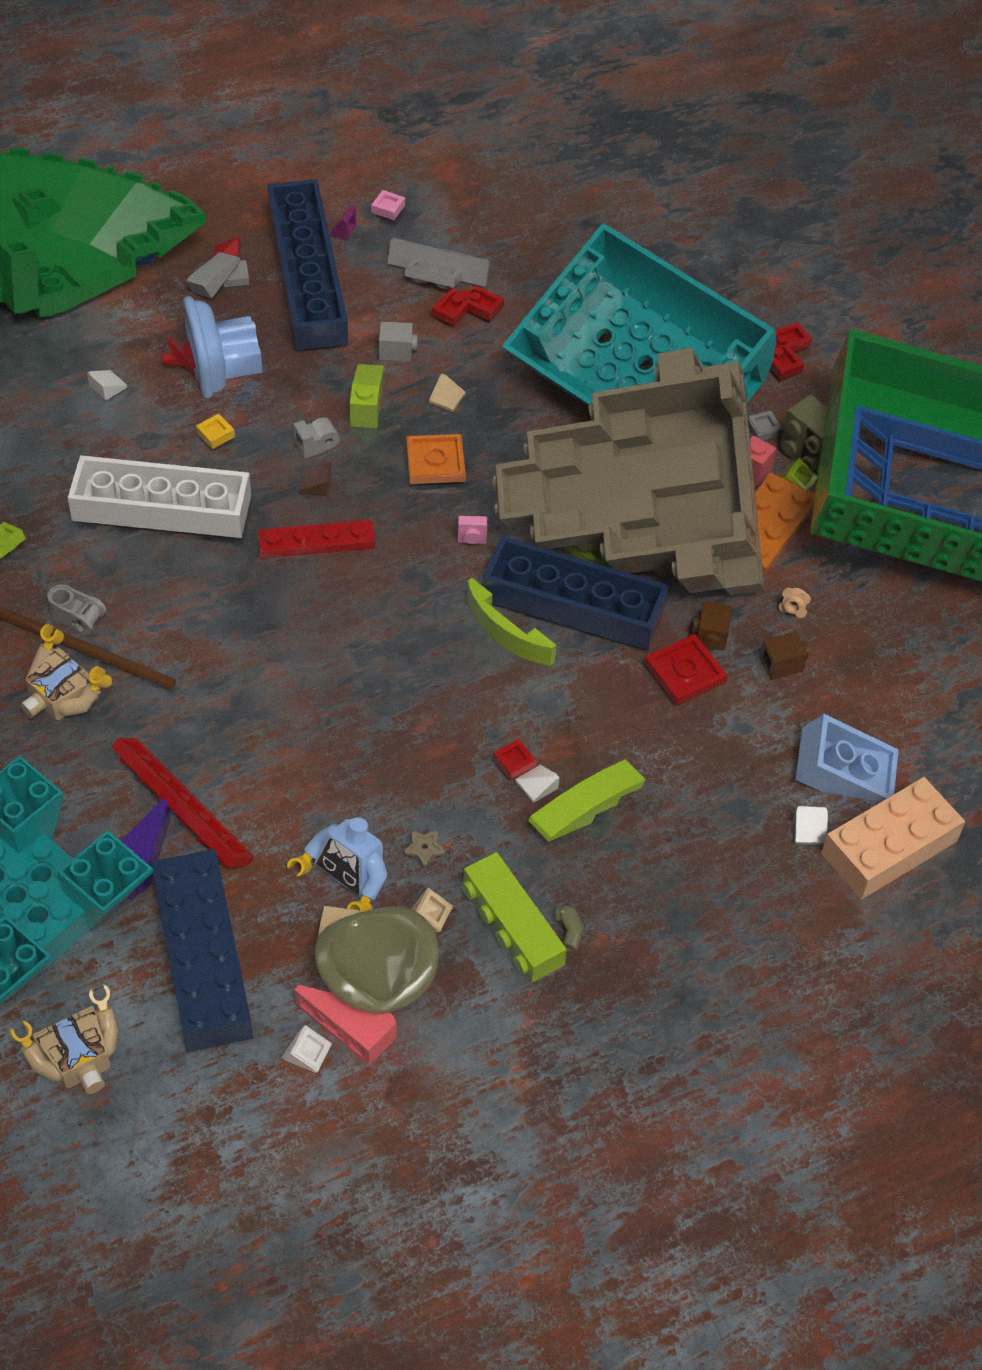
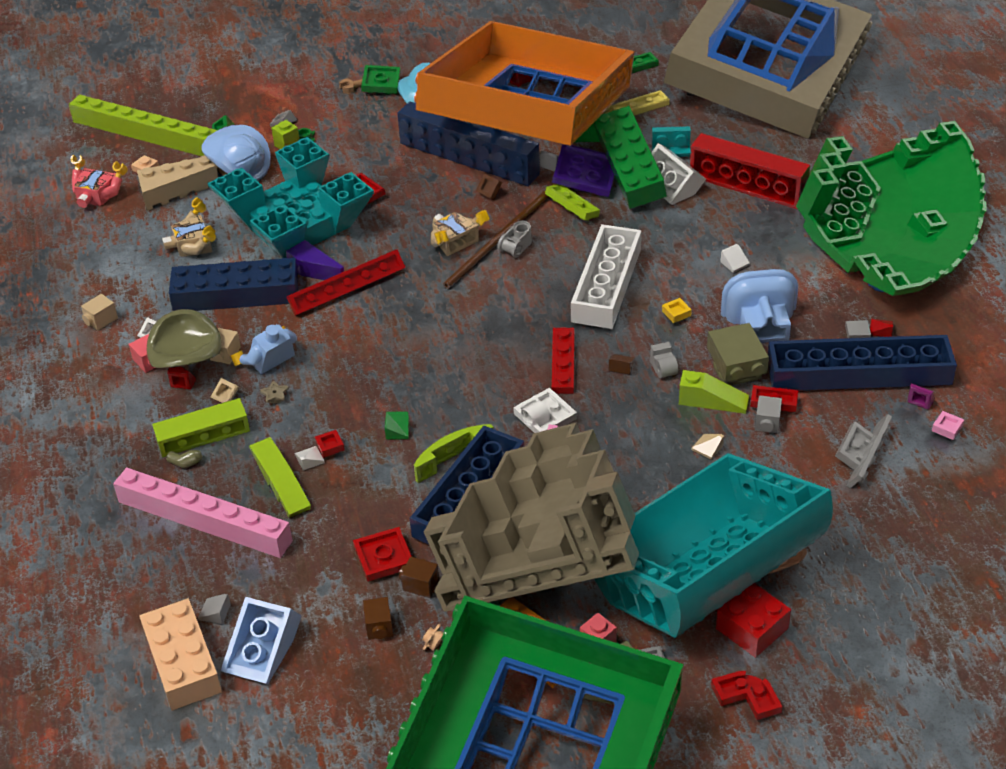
camera: 105 degrees right, 10 degrees down
light grey slope [186,252,240,299] -> none
orange plate [406,434,466,484] -> none
red plate [432,285,505,326] -> none
none -> tan brick [81,294,118,331]
none -> bright pink brick [113,467,293,558]
none -> green slope [385,411,410,439]
none -> white plate [513,388,577,433]
none -> olive brick [707,323,769,385]
none -> red plate [750,385,798,412]

